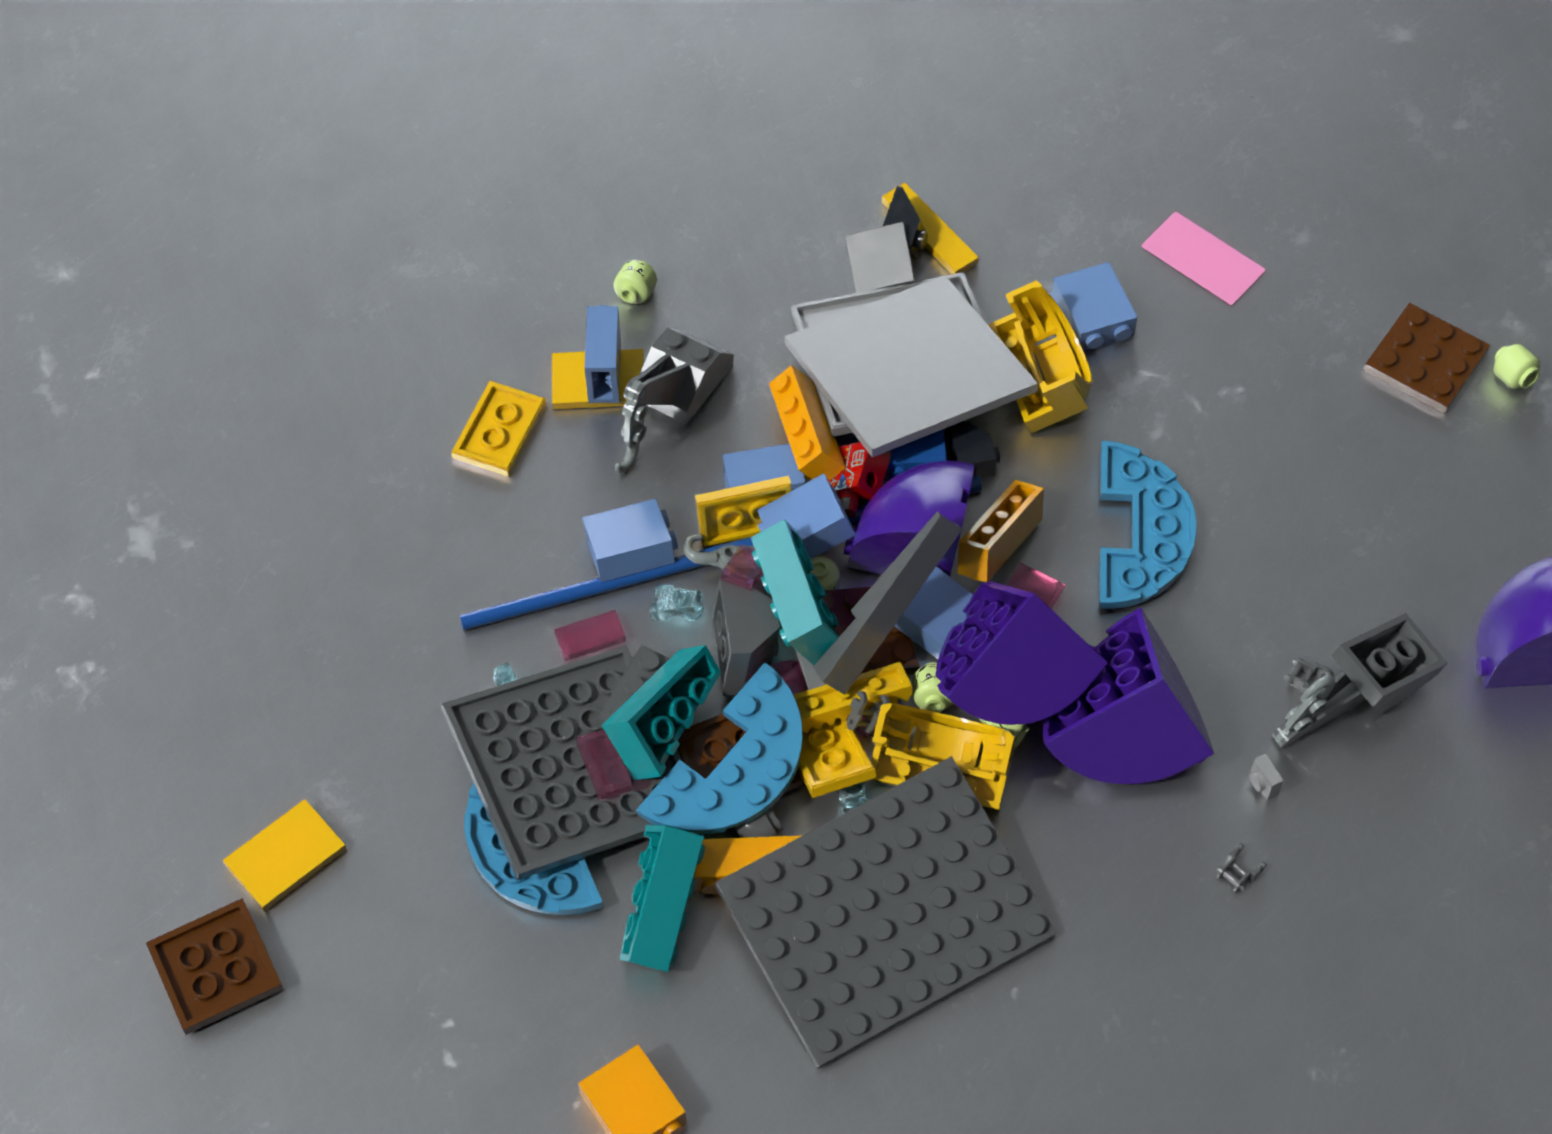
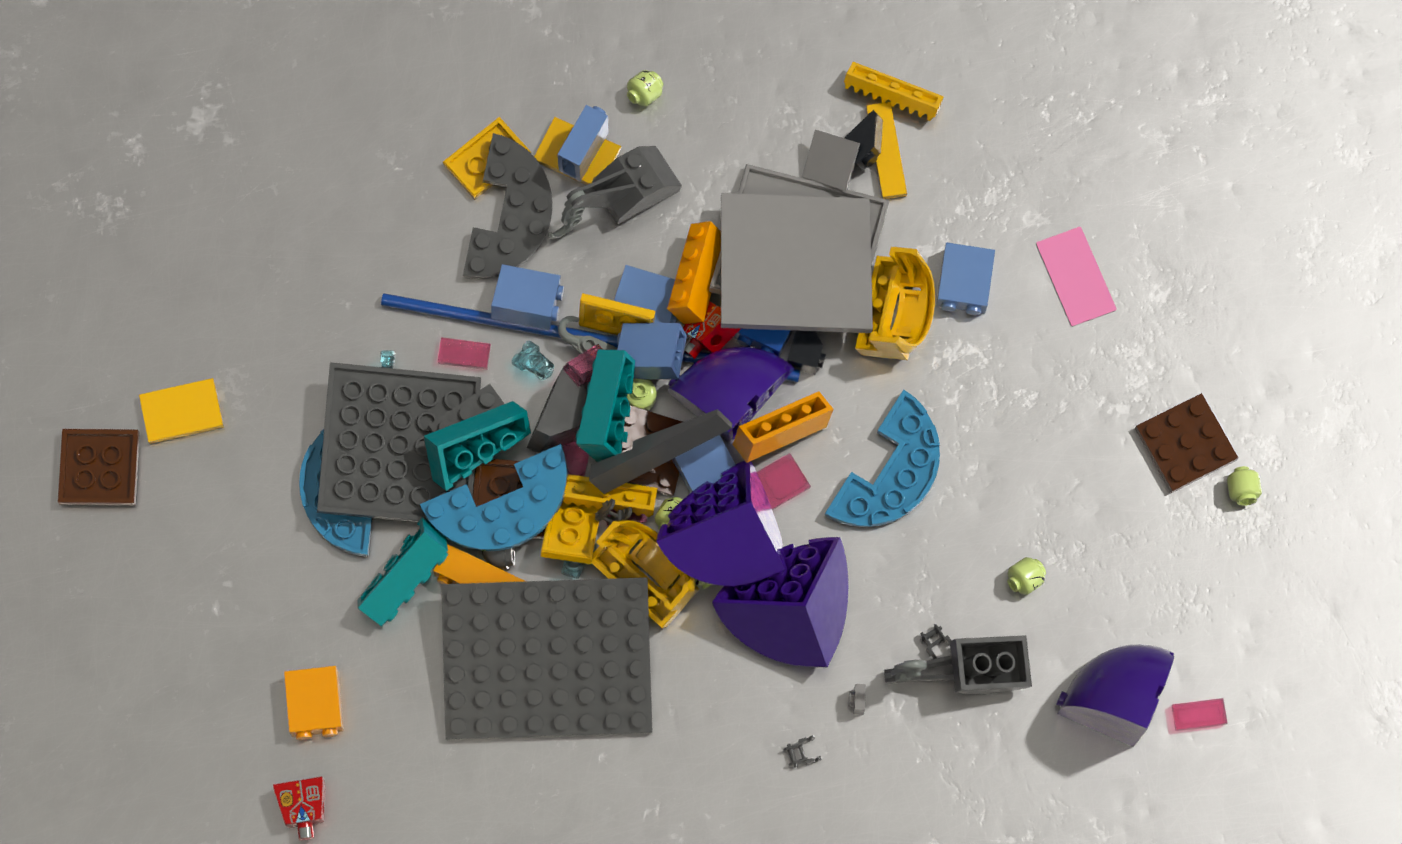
camera: 25 degrees right, 15 degrees up
clear pink tile [576,729,632,800] -> none
none -> dark grey plate [463,133,552,278]
none -> yellow gear [844,62,944,121]
none -> yellowish green head [1007,557,1046,595]

